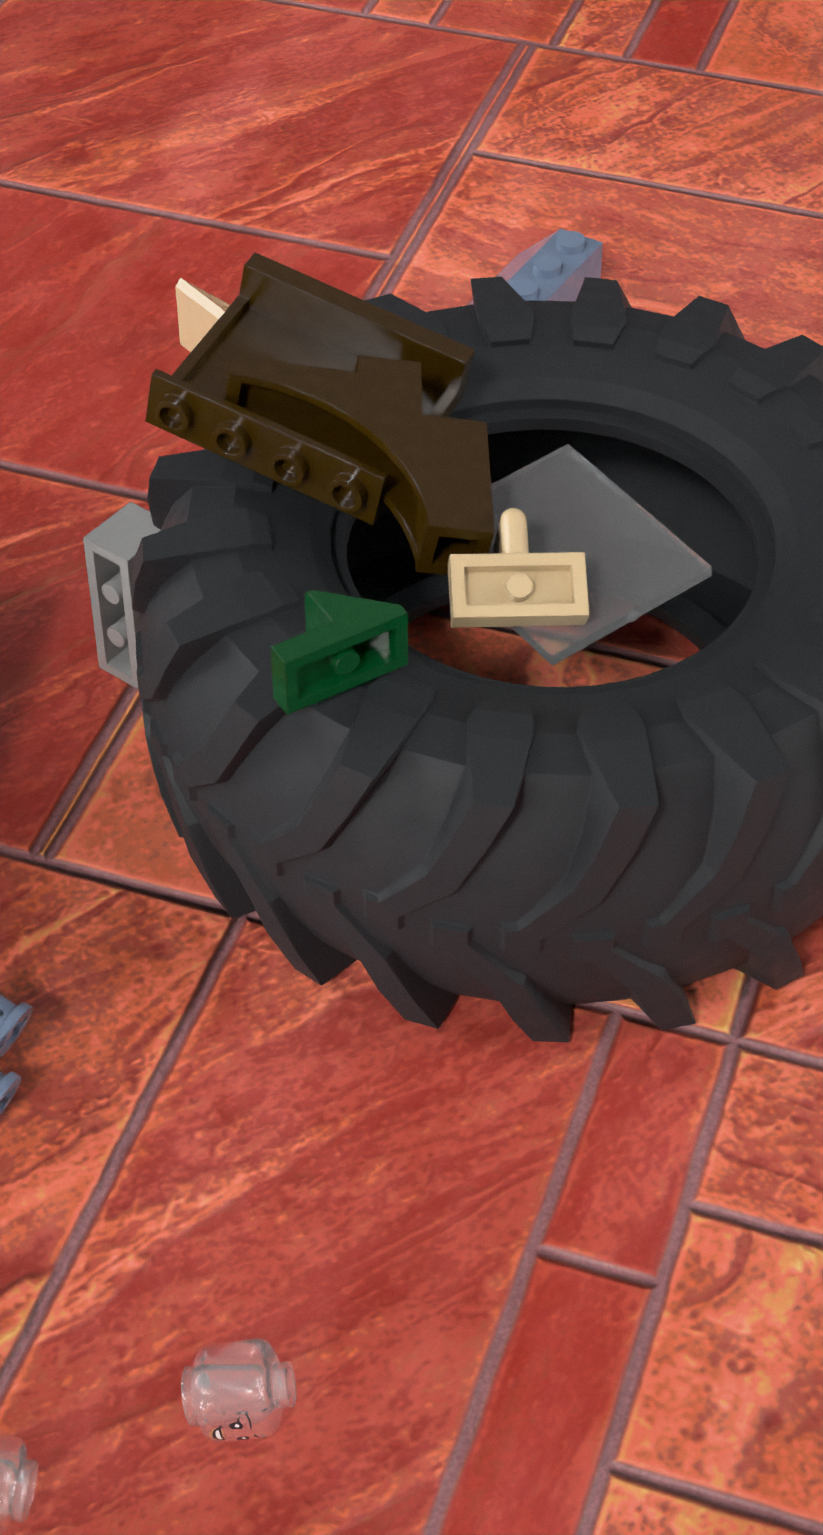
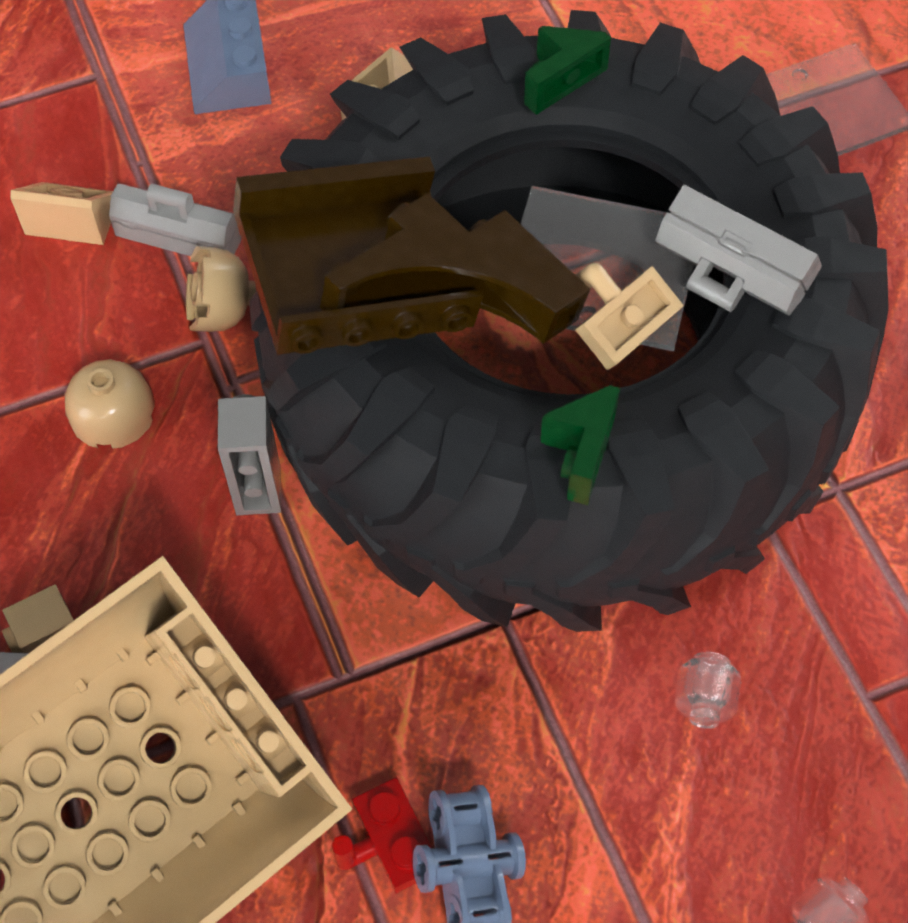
camera: 40 degrees left, 15 degrees up
none -> tan cylinder [65,359,155,449]
none -> dark green slope [524,26,611,115]
none -> light grey piece [655,184,822,316]
none -> clear head [675,652,741,729]

